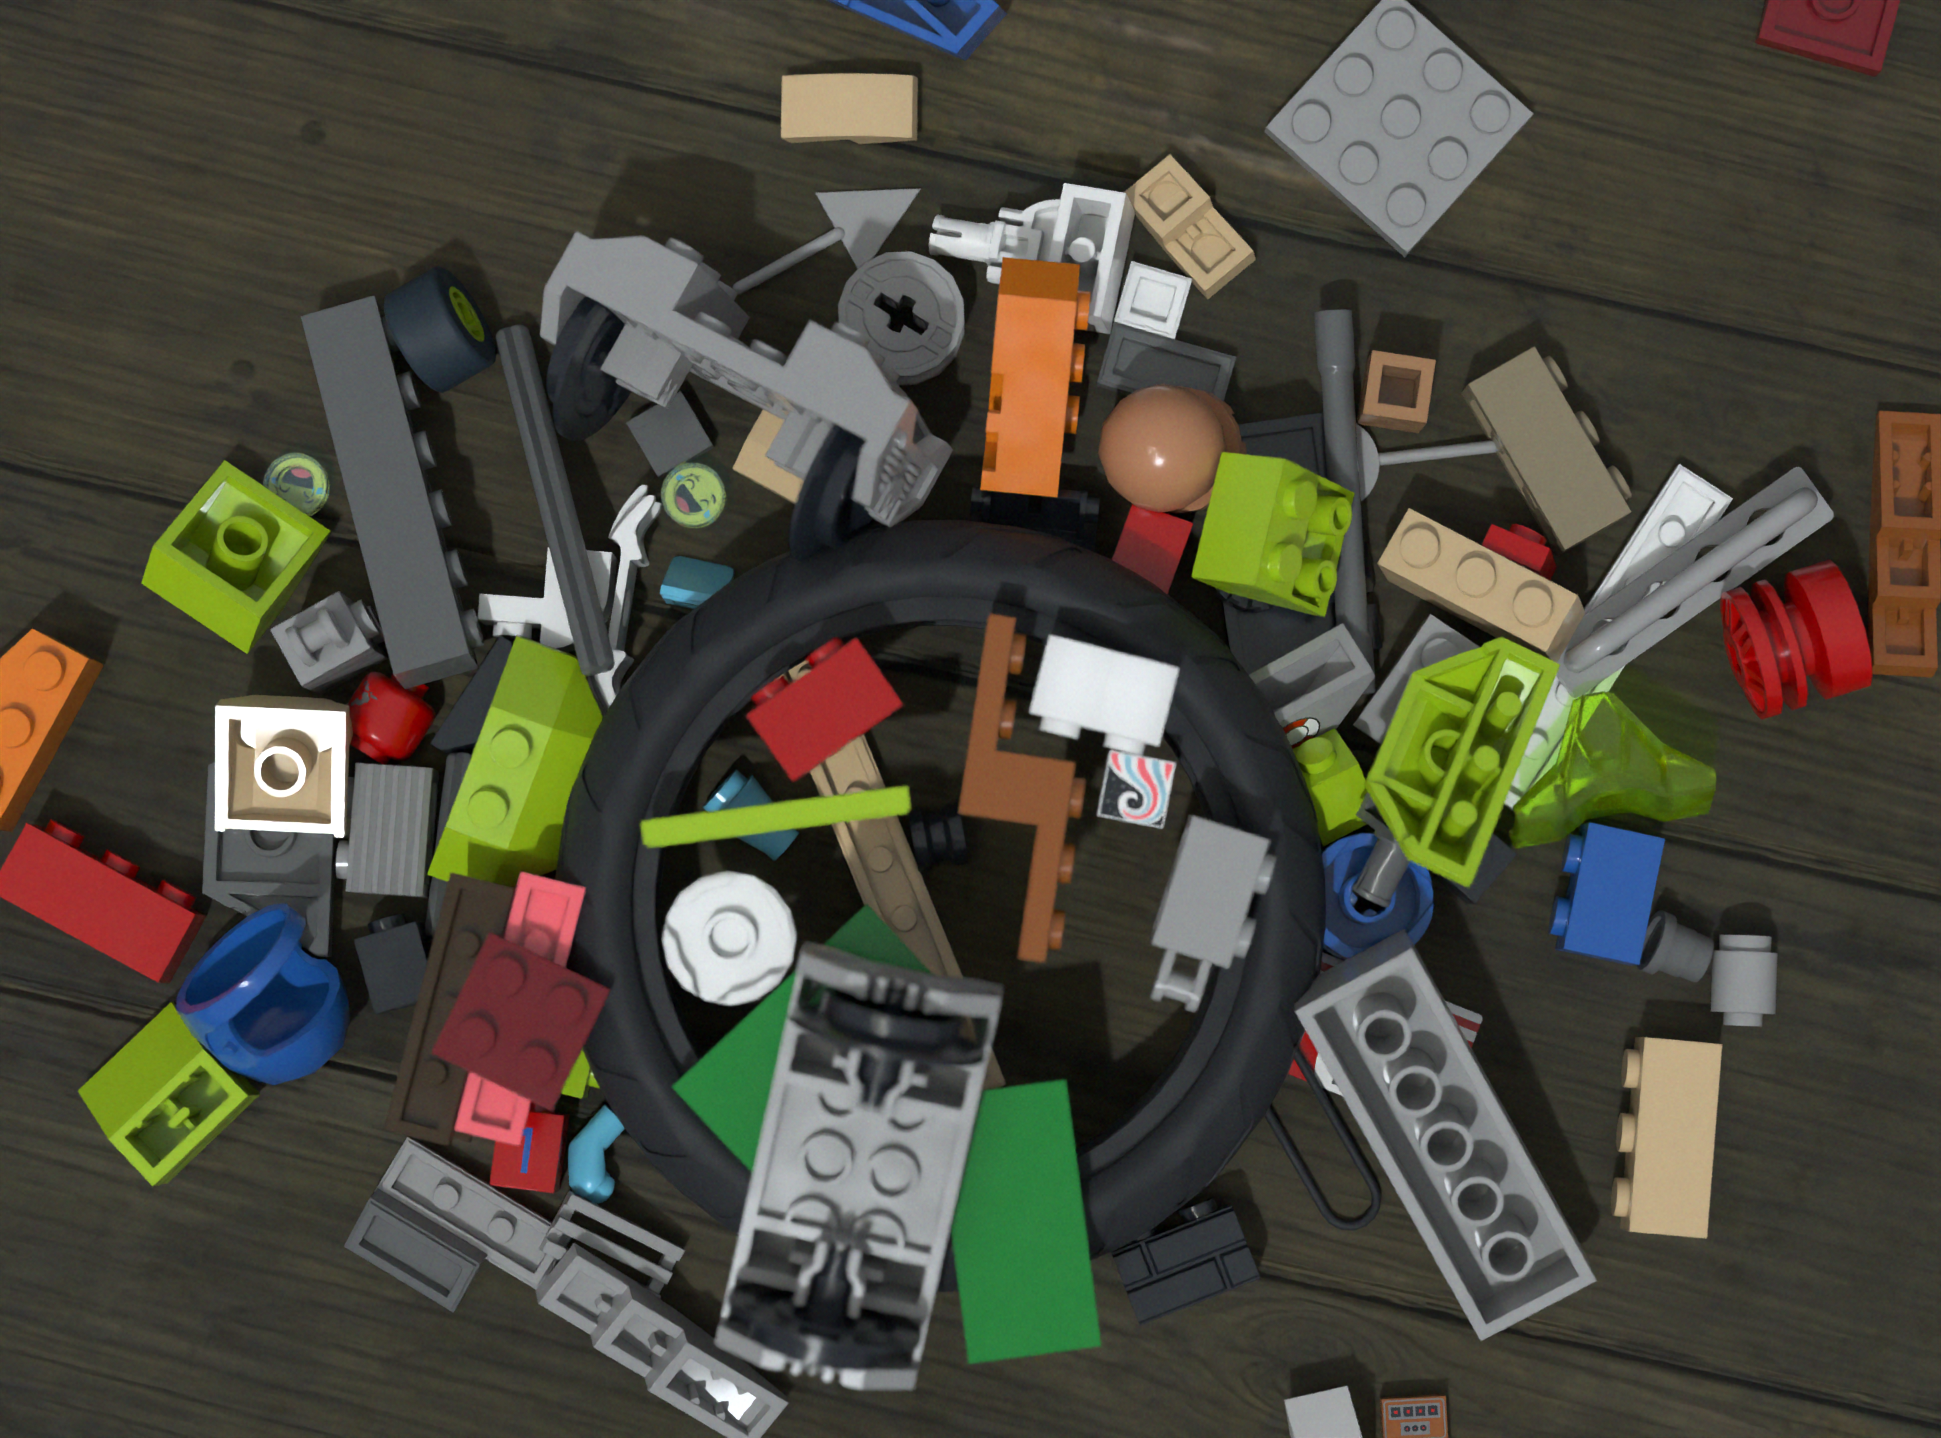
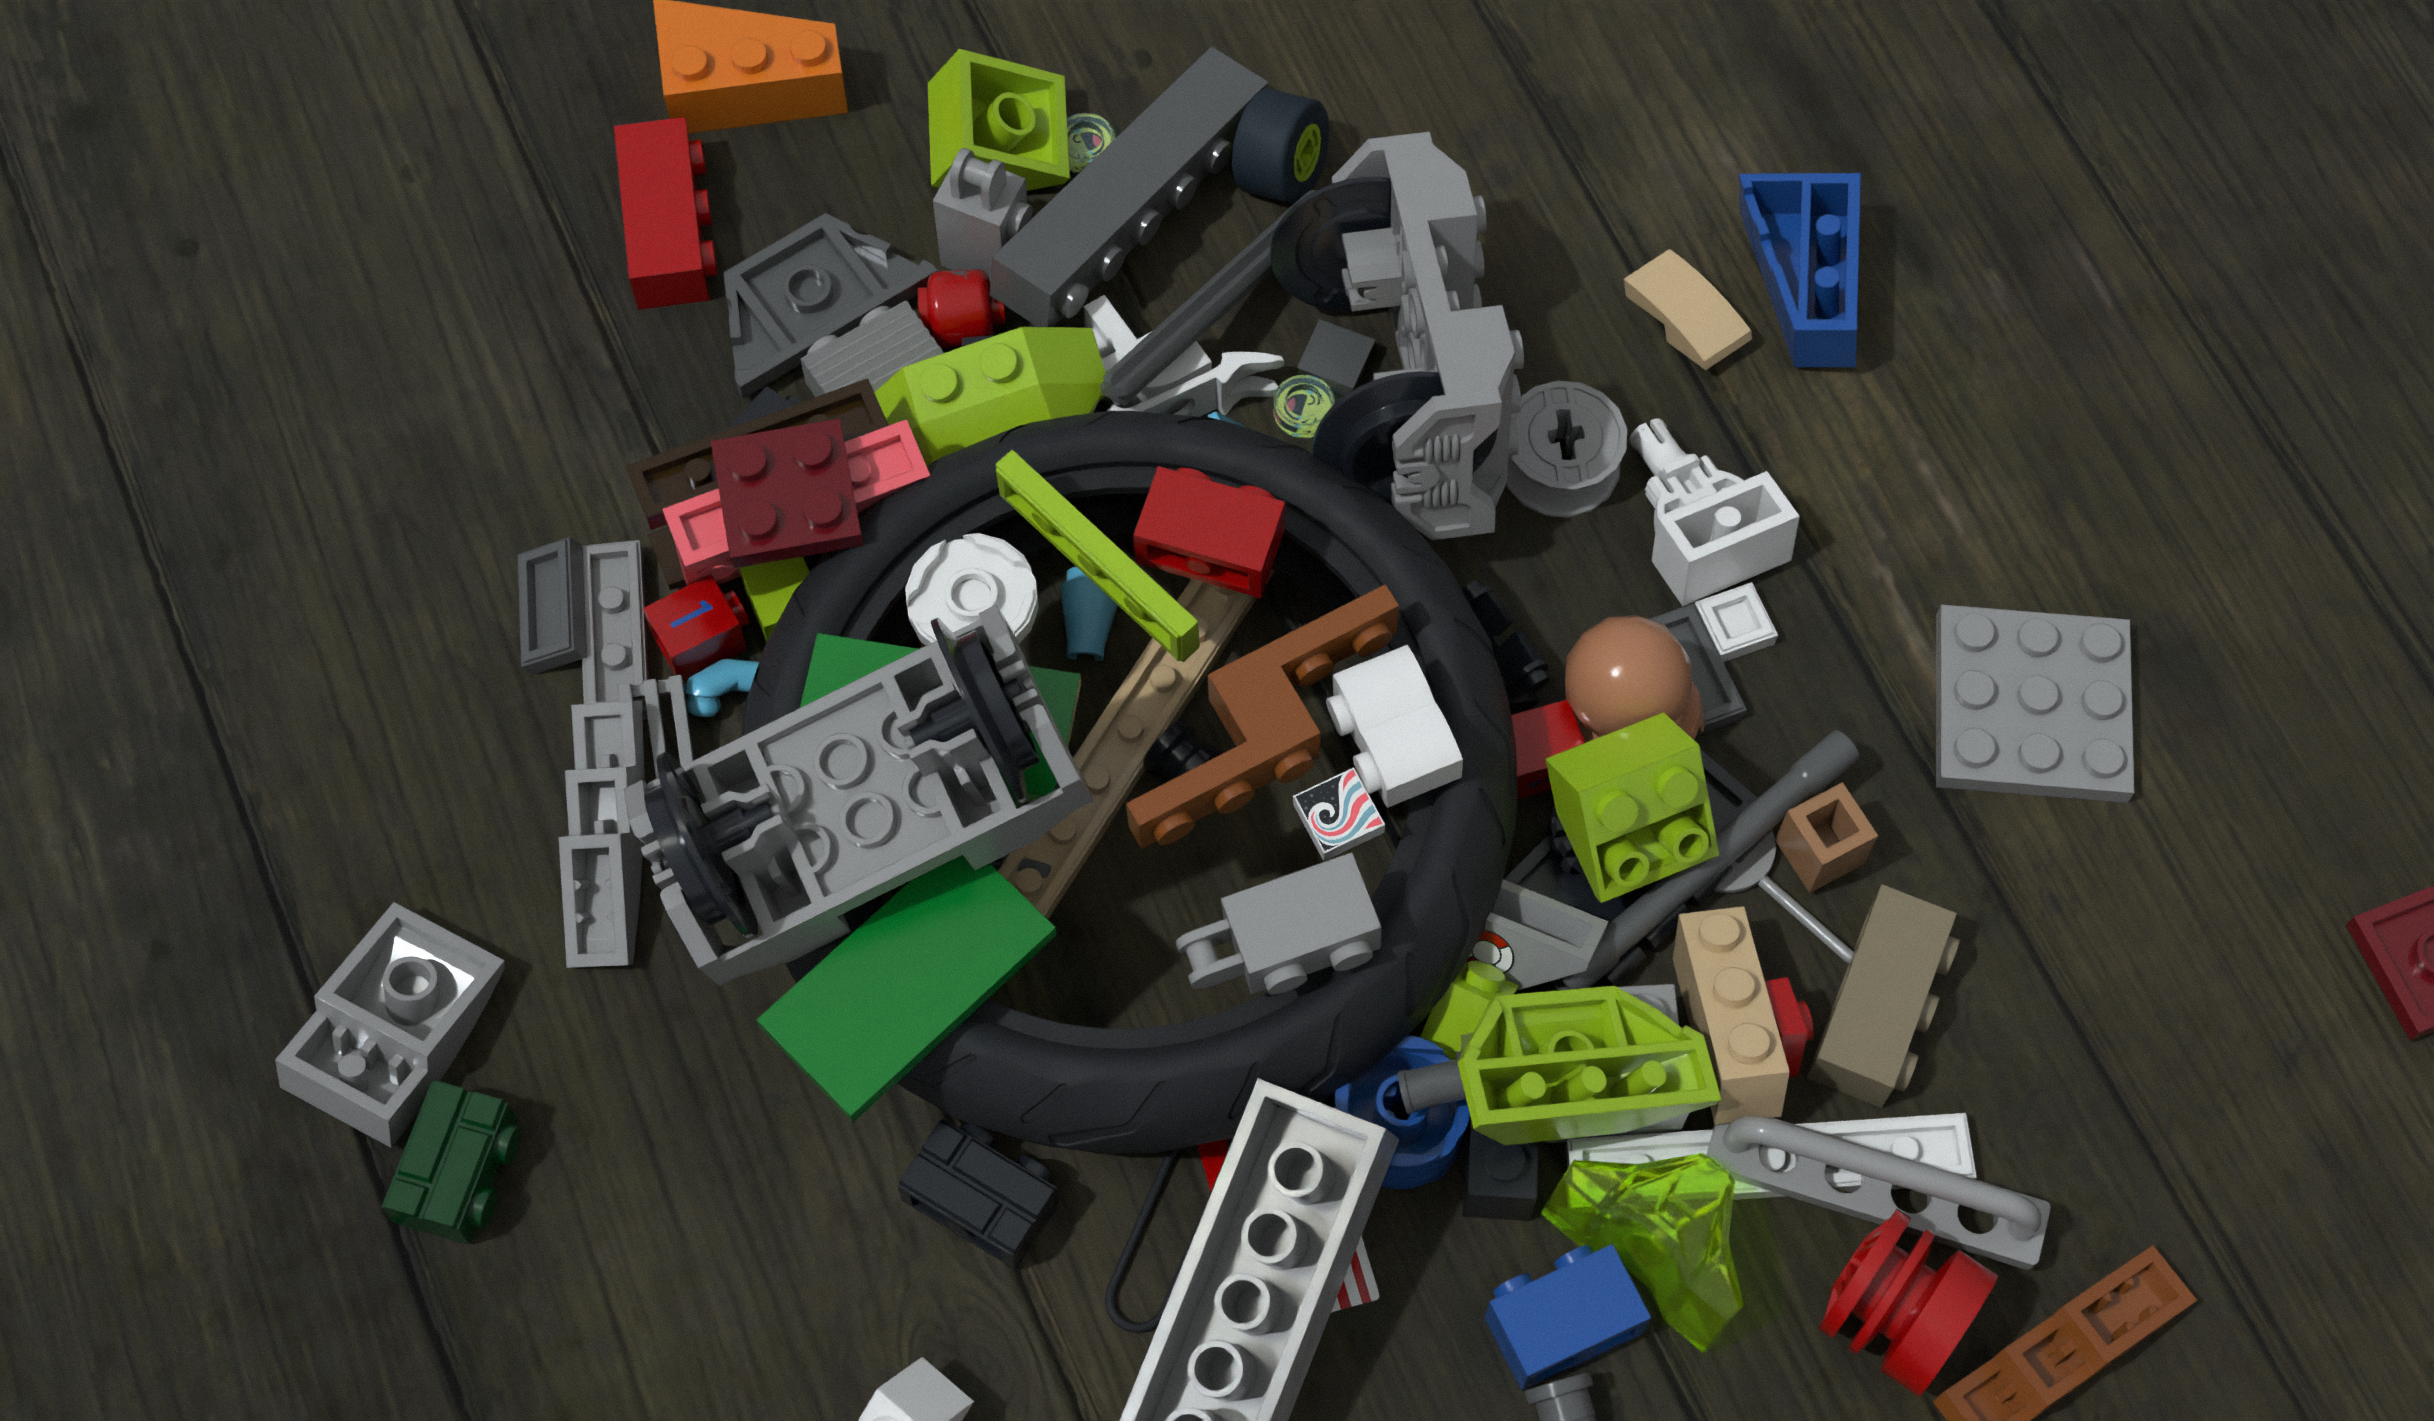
camera: 50 degrees right, 20 degrees down
lime slope [78,1002,261,1186] -> none
blue piece [176,903,350,1085] -> none
tan slope [215,695,353,837] -> none
light grey piece [733,188,921,295] -> none
orange wedge [980,257,1091,497] -> none
tan slope [1124,154,1256,300] -> none

